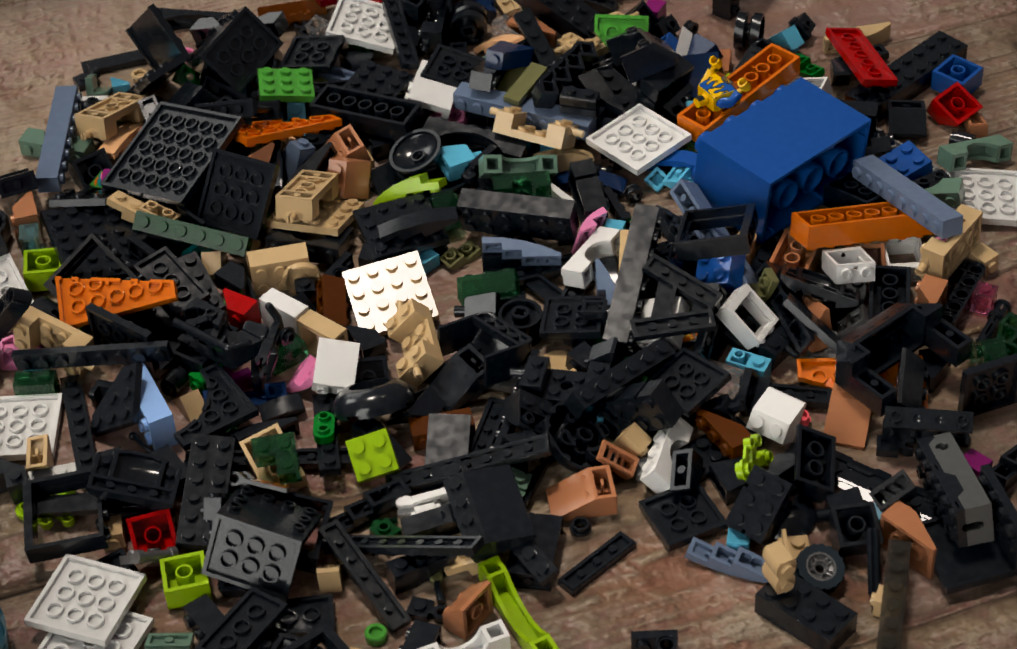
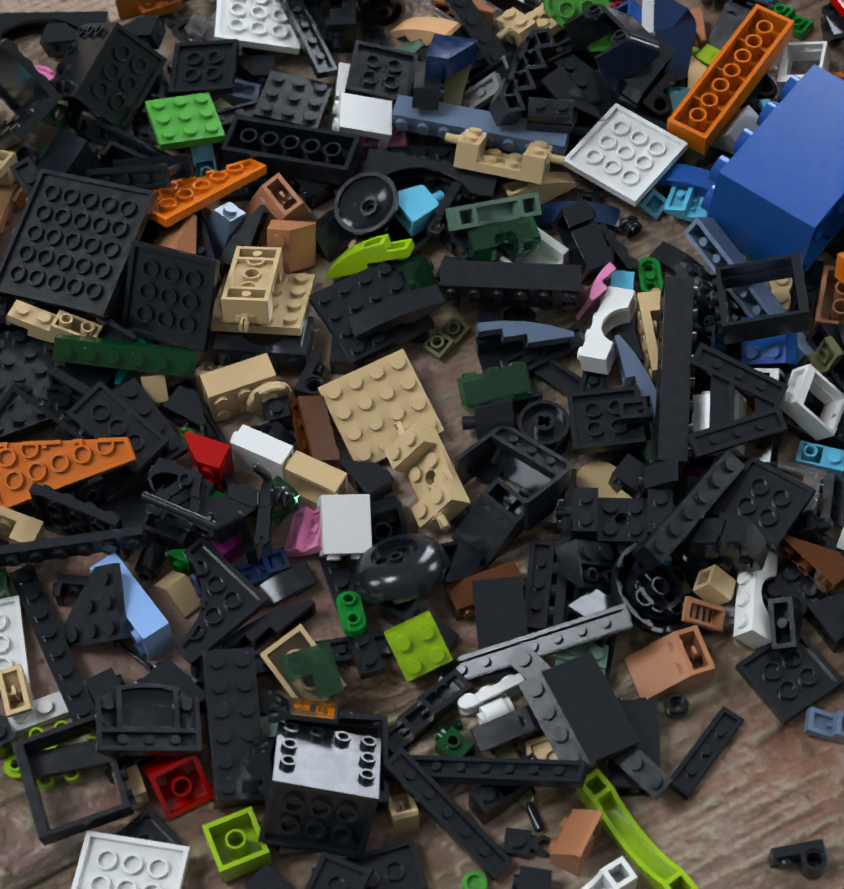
camera: 10 degrees left, 15 degrees up
flat silver plate [119,546,179,565] -> none
medium azure slope [419,249,440,274] -> none
olive tile [503,62,548,106] -> none
torso [693,55,751,112] -> none

